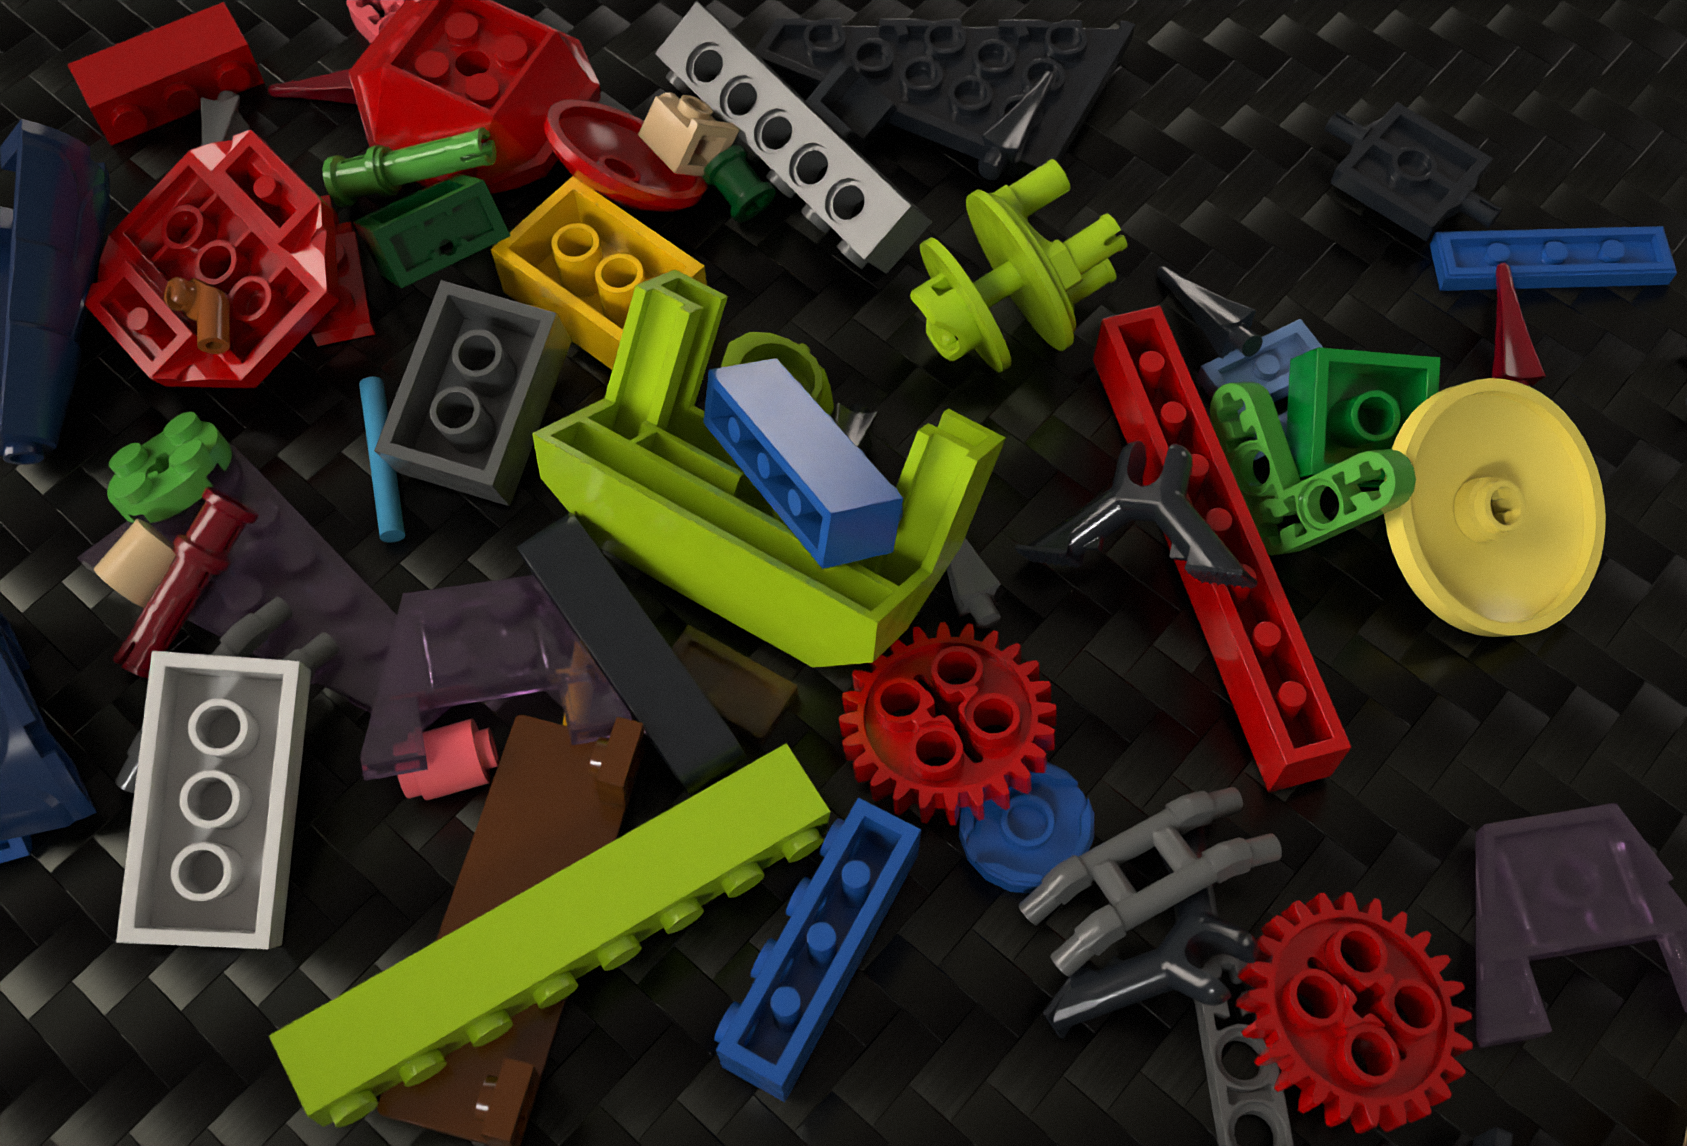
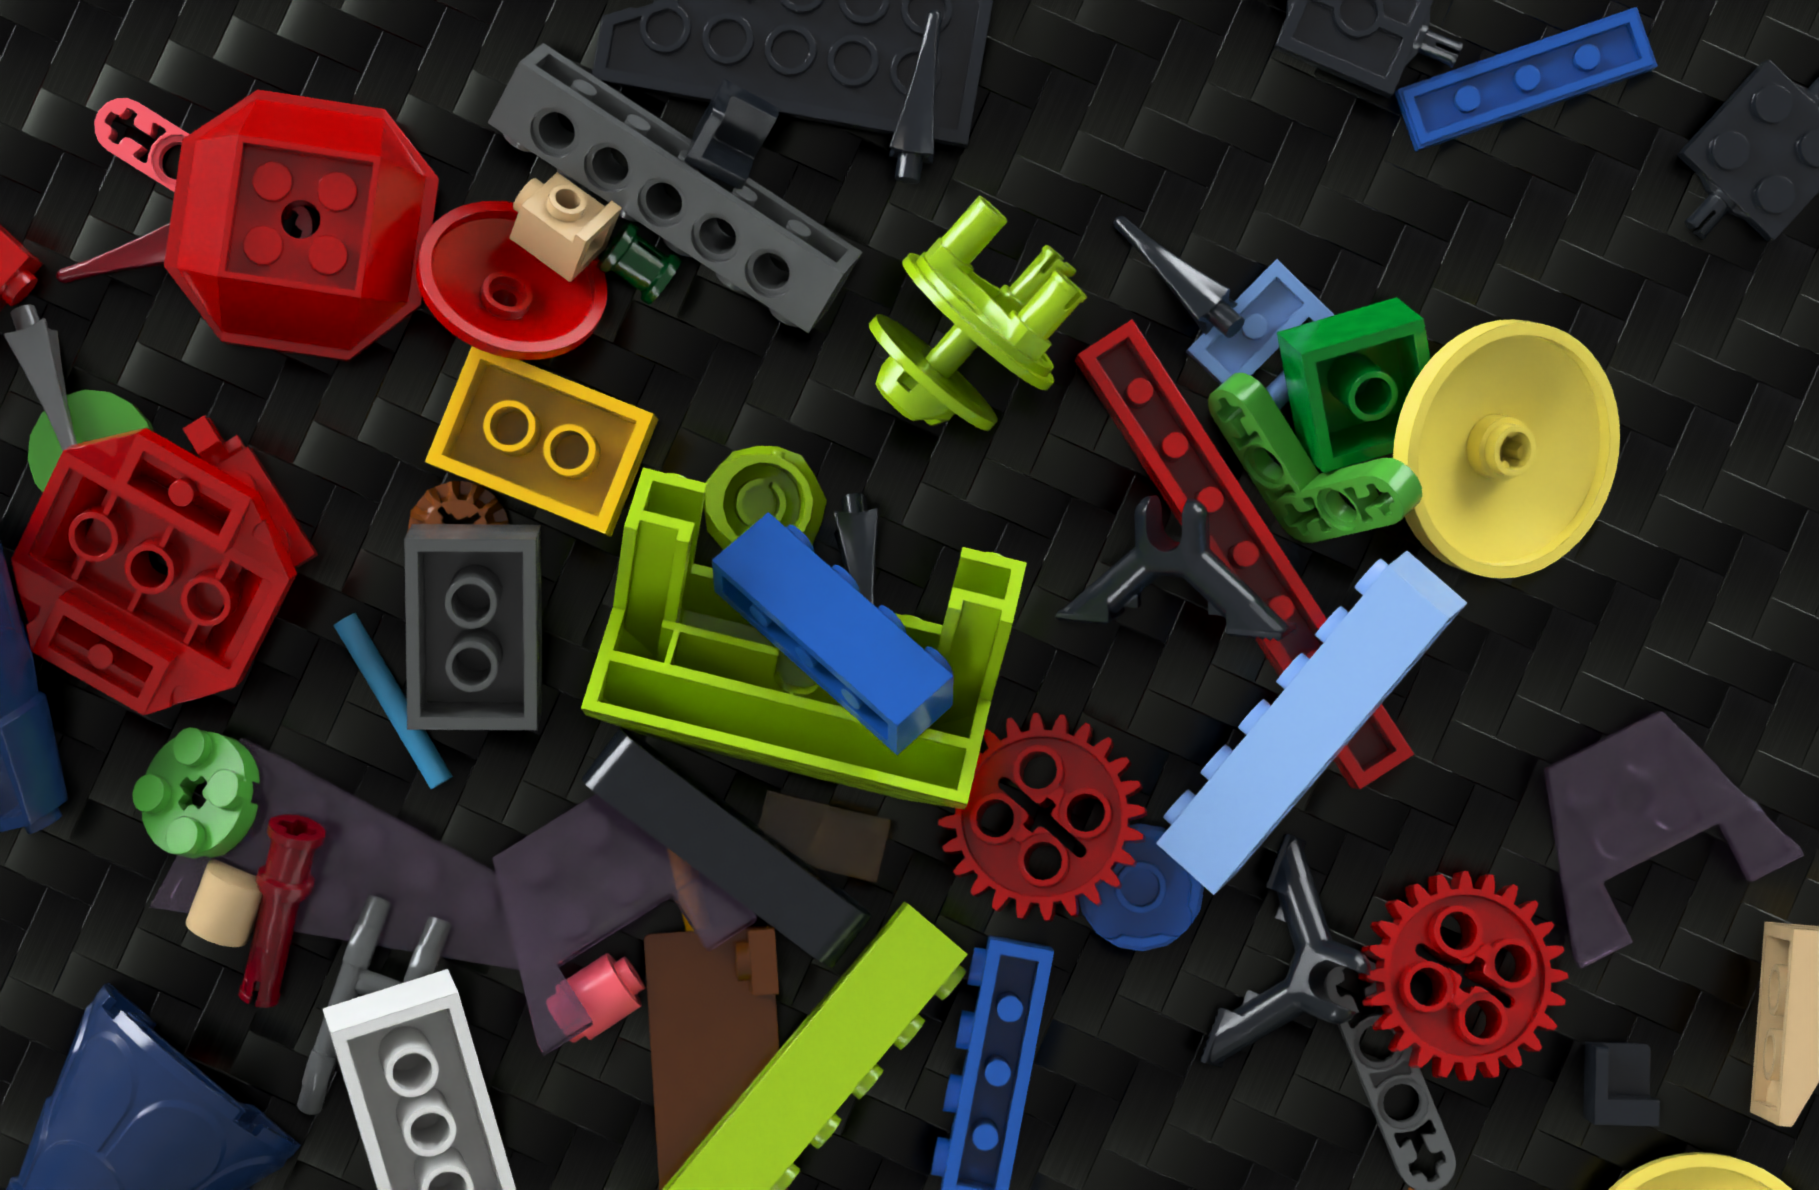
camera: 20 degrees left, 25 degrees up
dark orange arm [164,277,230,354] -> none
bright green pin [323,127,496,207] -> none
dark green window [353,173,511,288] -> none
dark grey piece [946,537,1001,629] -> none
dark grey piece [1018,787,1282,977] -> none
dark red piece [1492,263,1546,388] -> none
none -> light blue brick [1156,551,1467,895]

